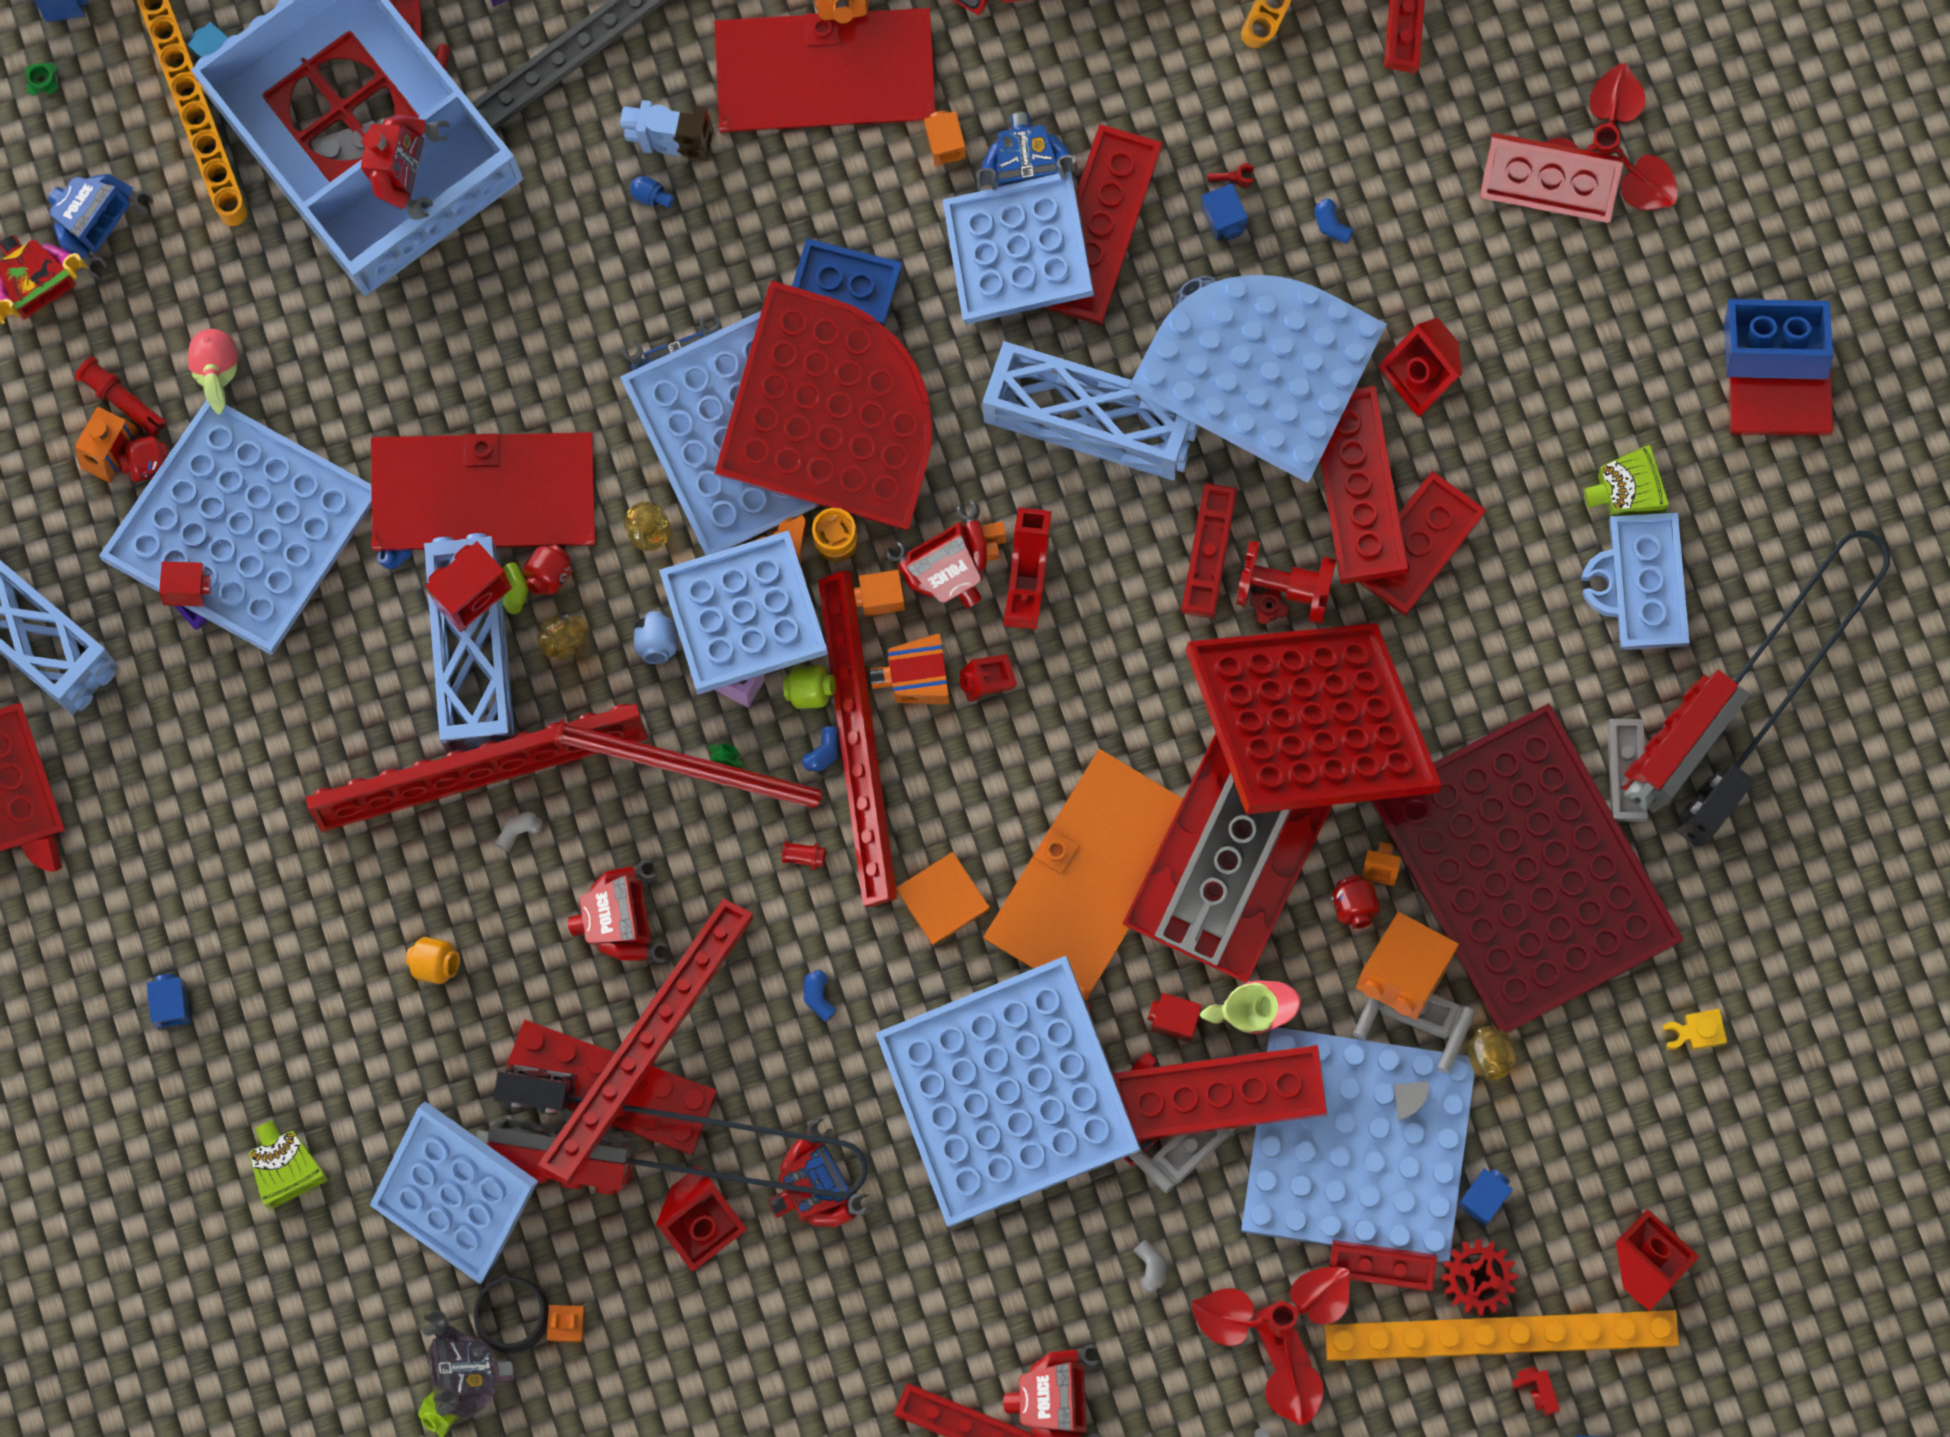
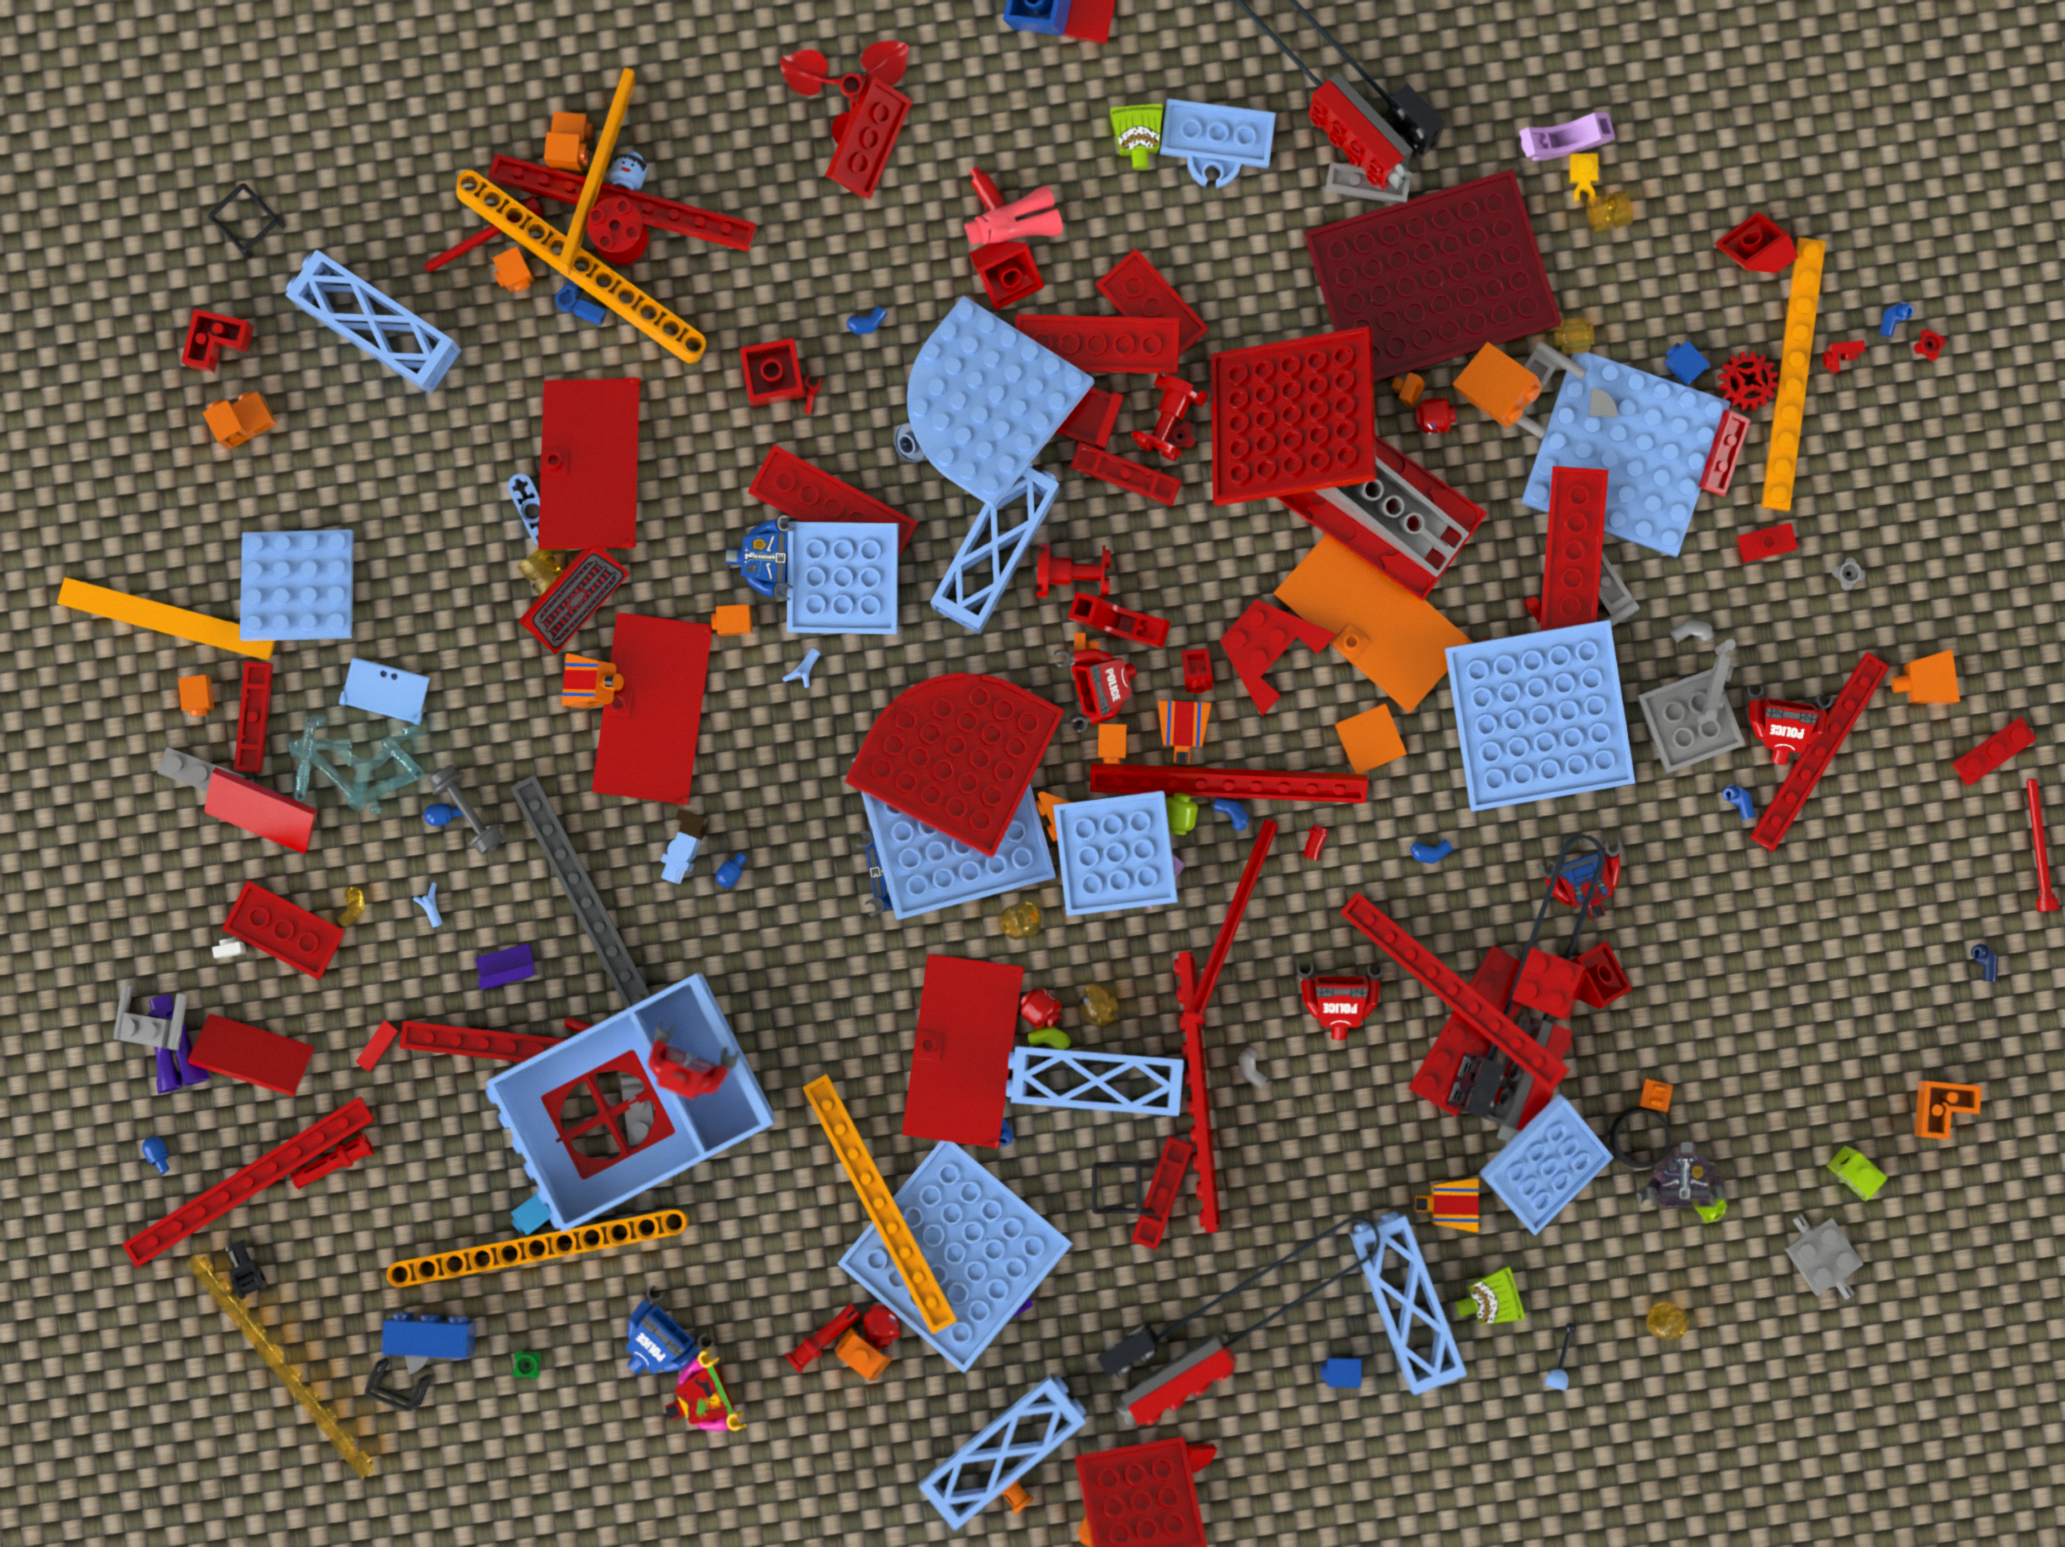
camera: 80 degrees left, 10 degrees up
red brick [159,561,211,607] -> none
coral hair [188,329,238,415] -> none
light orange head [406,937,460,984] -> none
red brick [425,541,512,633] -> none
light blue head [634,611,678,664] -> none
green plate [709,743,744,768] -> none
blue plate [792,238,902,327] -> none
light orange wheel [812,508,858,563] -> none
red brick [1147,993,1202,1043] -> none
red plant [1192,1267,1350,1426] -> none
yellowish green hair [1200,981,1301,1034] -> none
blue brick [1201,183,1248,241] -> none
none -> red brick [739,338,806,407]
none -> light blue bar [783,648,820,688]
none -> light orange plate [802,1074,958,1334]
none -> coral piece [965,185,1062,245]
none -> red cylinder [969,166,1007,211]
none -> red piece [1037,543,1111,599]
none -> red panel [1055,387,1124,451]
none -> black piece [1092,1162,1155,1215]
none -> piece [1097,1217,1380,1426]
none -> red plate [1131,1136,1194,1250]
none -> red wing [1219,599,1337,716]
none -> light blue piece [1349,1211,1467,1395]
none -> torso [1415,1178,1479,1232]
none -> red brick [1512,947,1588,1022]
none -> lavender arch [1519,113,1615,161]
none -> hinge [1545,1322,1576,1391]
none -> clear yellow wheel [1586,190,1633,233]
none -> light grey plate [1637,668,1745,774]
none -> clear yellow head [1647,1302,1689,1341]
none -> light grey plate [1697,639,1736,725]
none -> blue arm [1722,785,1756,820]

